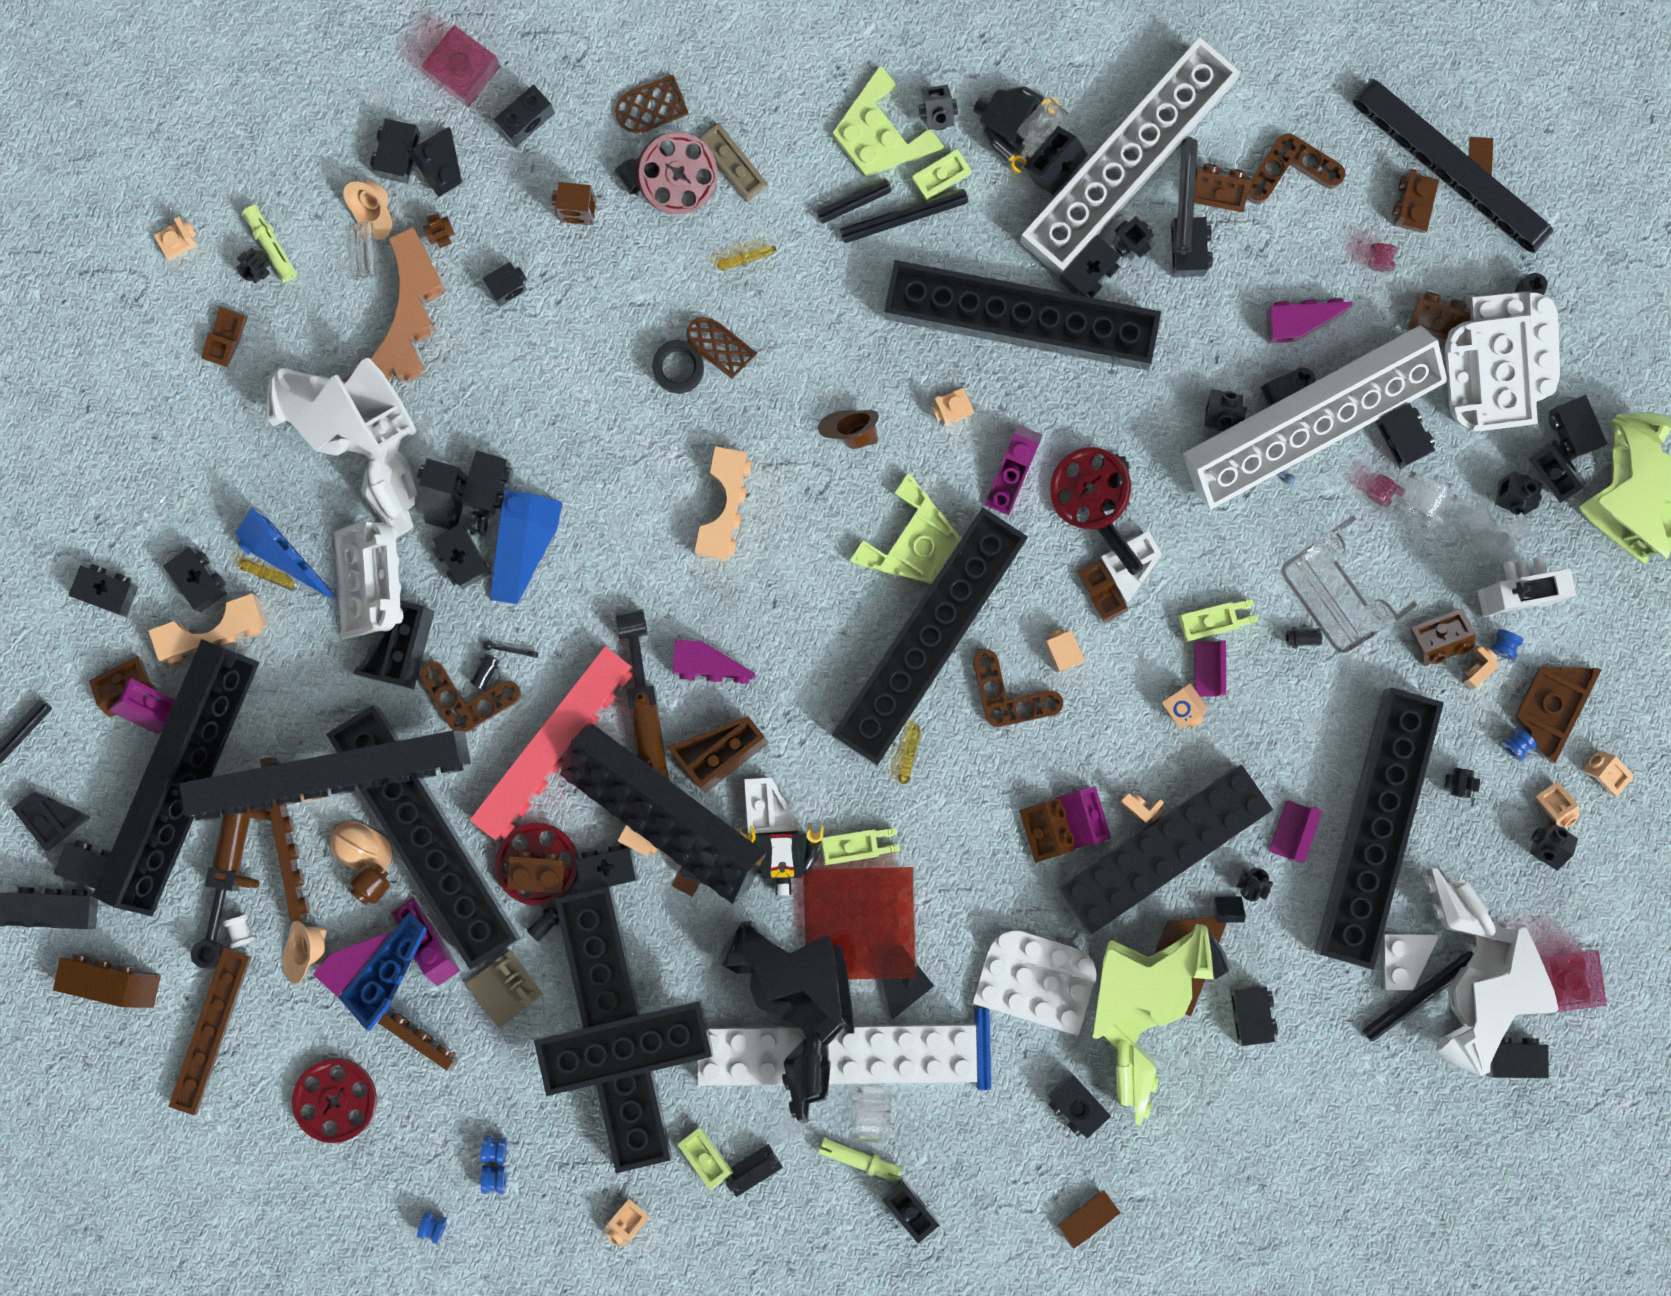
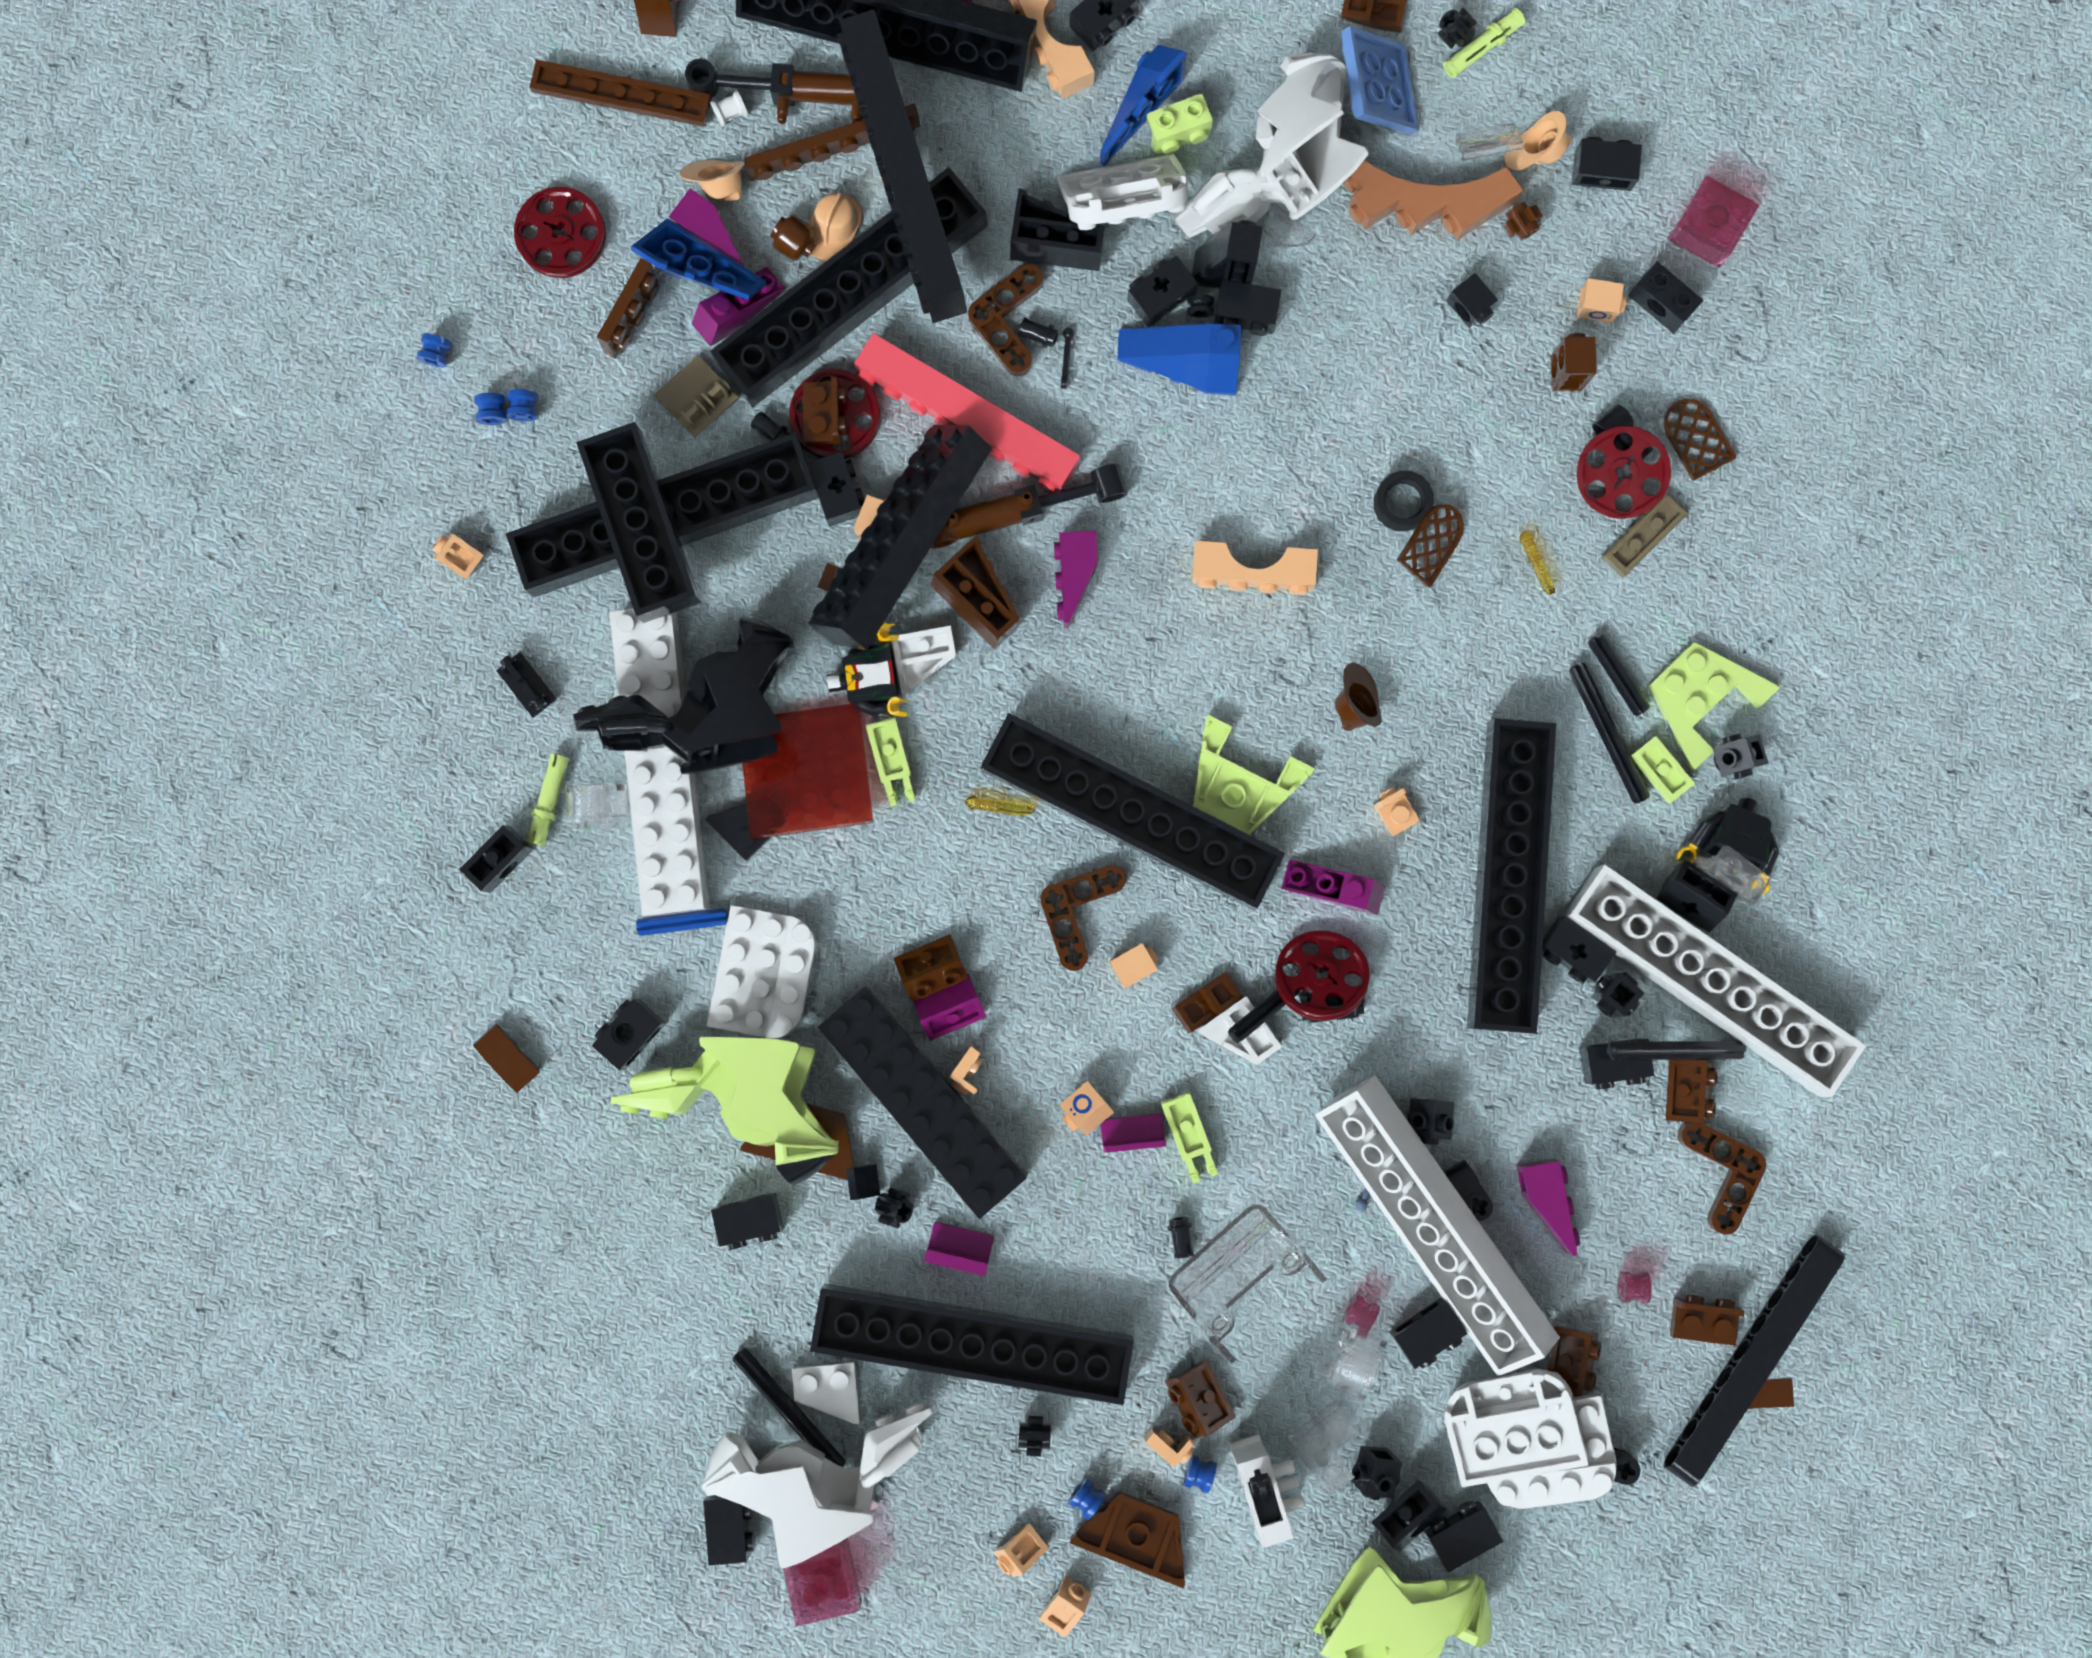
camera: 85 degrees right, 0 degrees up
clear yellow piece [238,559,295,591] -> none
black wing [408,127,462,198] -> none
yellowish green plate [677,1127,733,1190] -> none
black brick [1530,820,1578,871] -> none
none -> yellowish green bracket [1147,94,1213,156]
none -> medium blue plate [1341,26,1419,135]
none -> light nougat brick [1576,278,1627,323]

